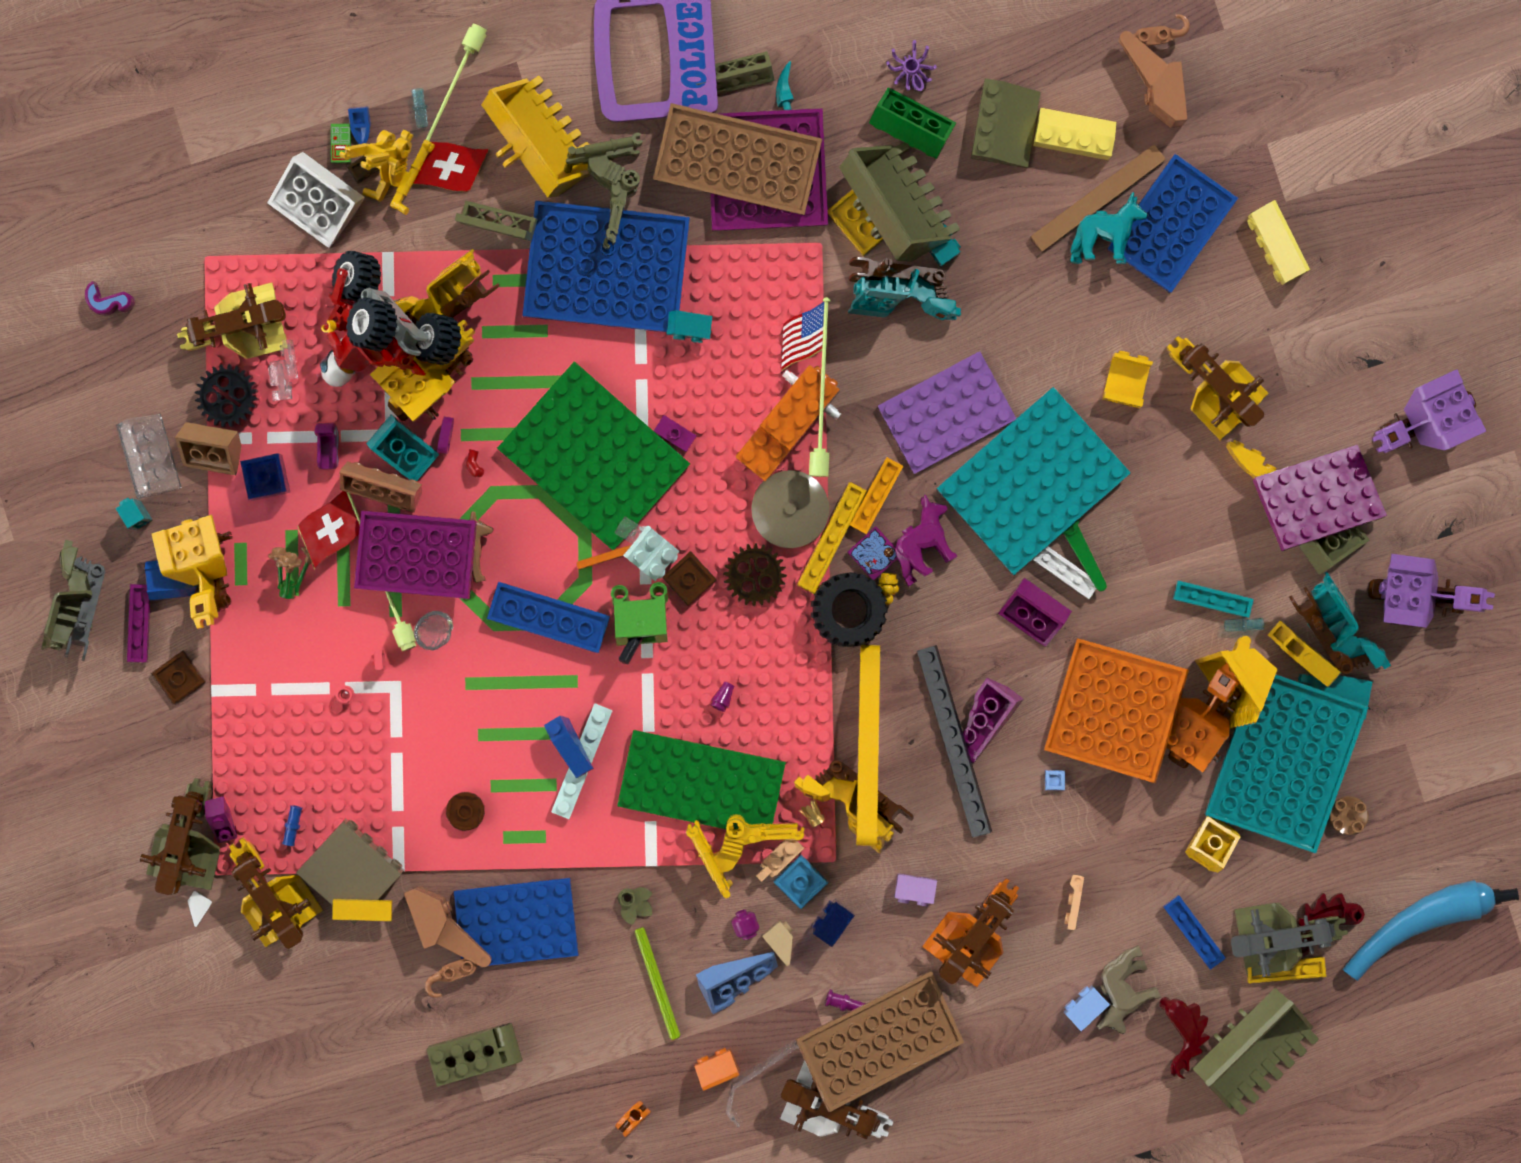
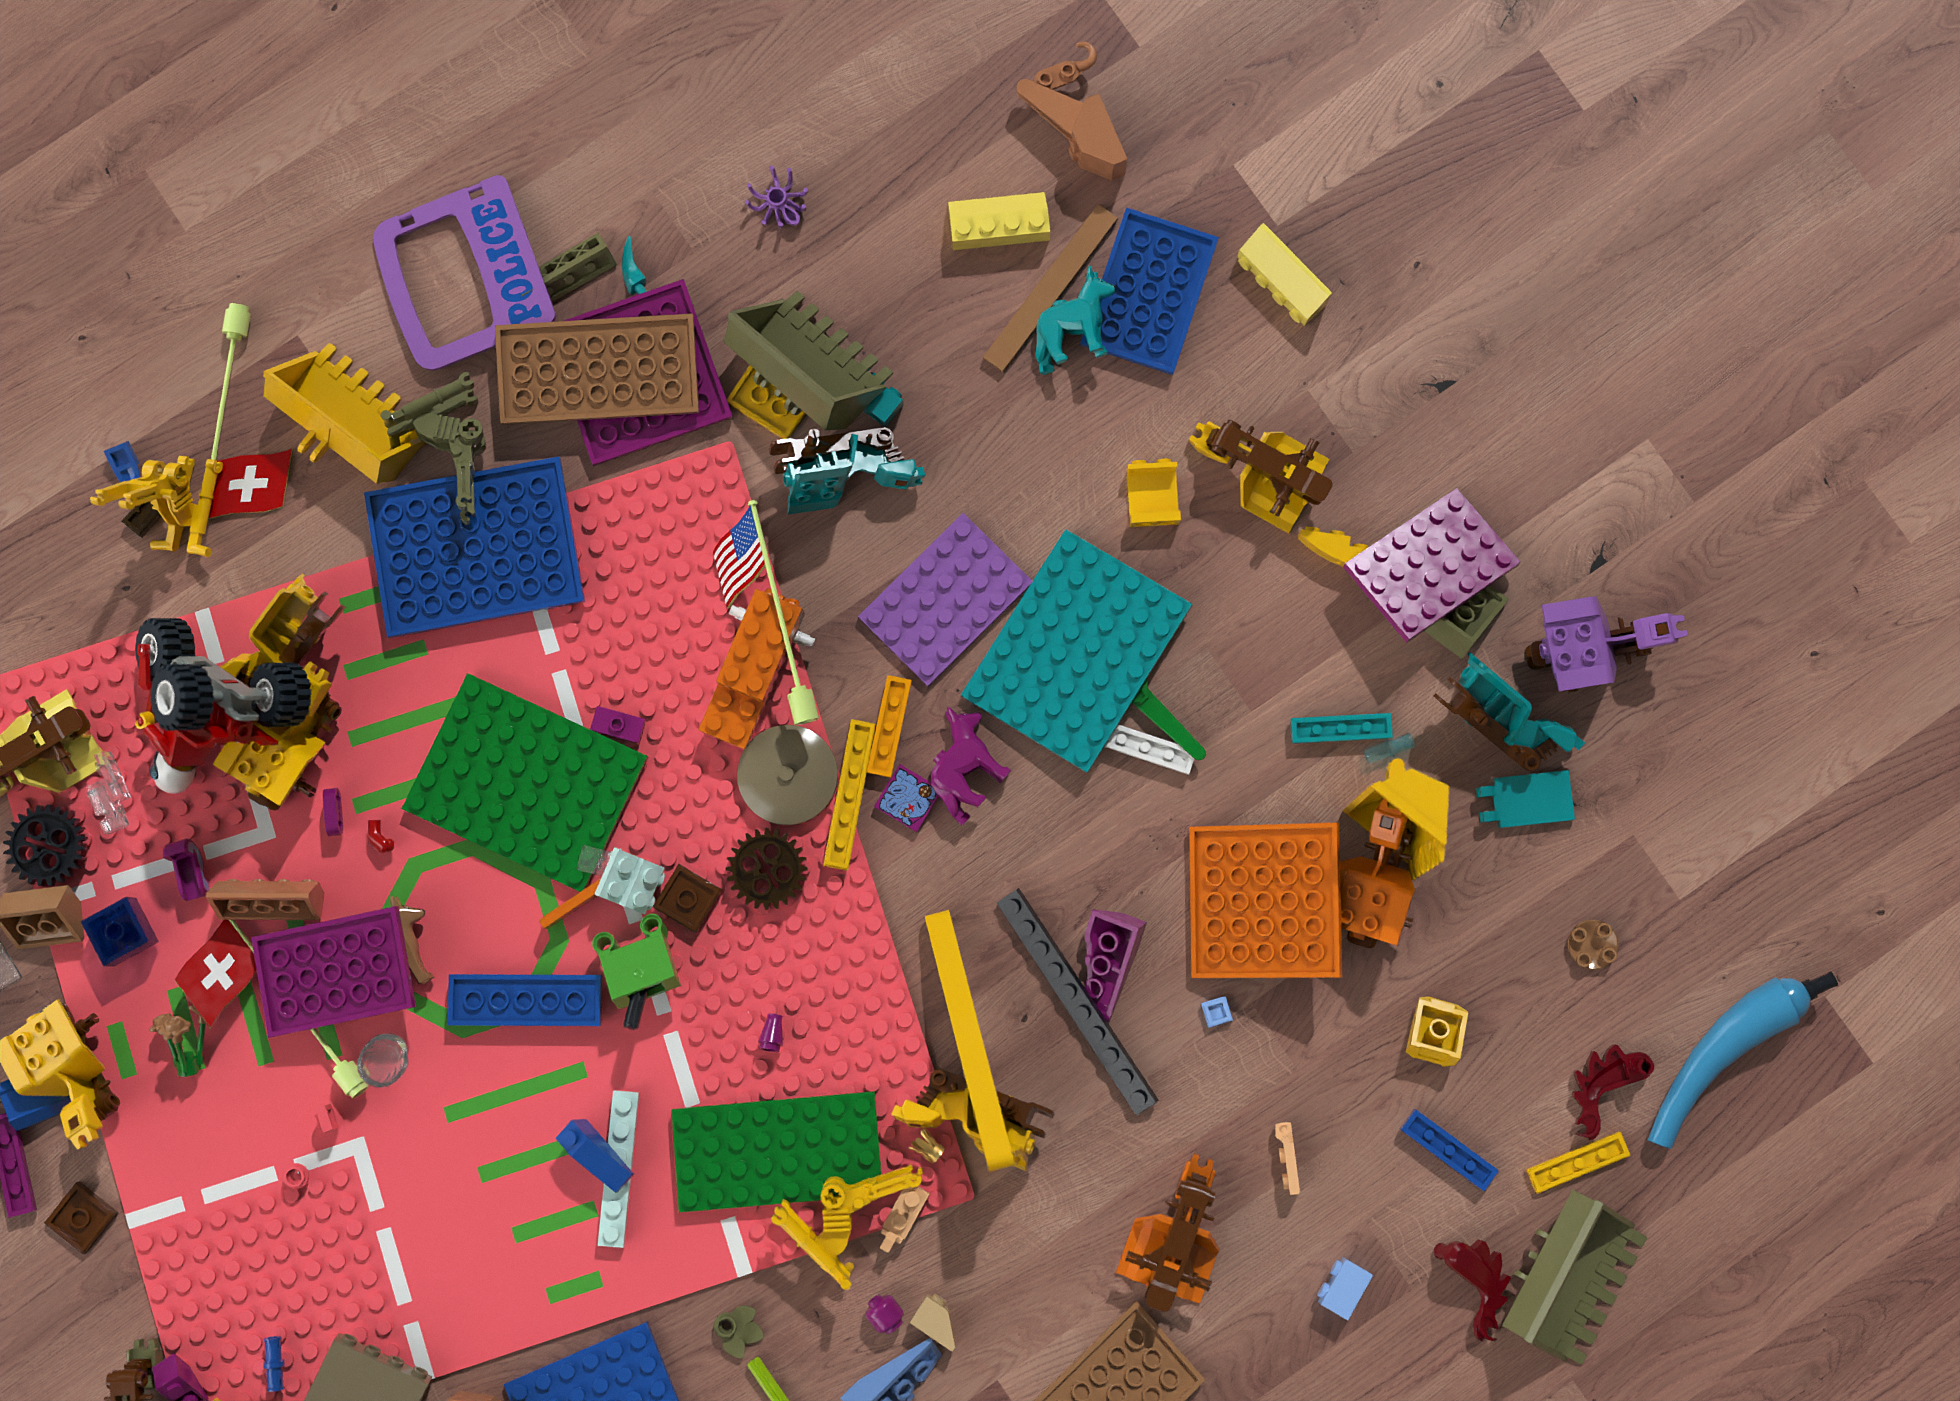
camera: 20 degrees left, 5 degrees down
white slope [267,152,365,248] -> none
bright green tile [331,124,351,163] -> none
teal slope [366,414,439,481] -> none
clear light blue axle [411,88,428,128] -> none
reddish brown tile [446,792,485,831] -> none
olive fence [455,201,538,241] -> none
teal brick [667,310,712,343] -> none
dark azure tile [773,854,829,909] -> none
black tyre [811,572,888,647] -> none
clear blue brick [812,899,855,947] -> none
magenta pin [825,989,866,1011] -> none
green slope [869,87,956,159] -> none
yellow piece [878,573,899,605] -> none
lavender brick [894,873,937,907] -> none
olive slope [971,78,1041,168] -> none
magenta slope [998,578,1072,647] -> none
dark tan animal [1097,945,1161,1034] -> none
teal plate [1205,675,1369,853] -> none
piece [1231,902,1348,977] -> none
yellow slope [1268,620,1342,687] -> none
medium lavender piece [1371,369,1486,453] -> none

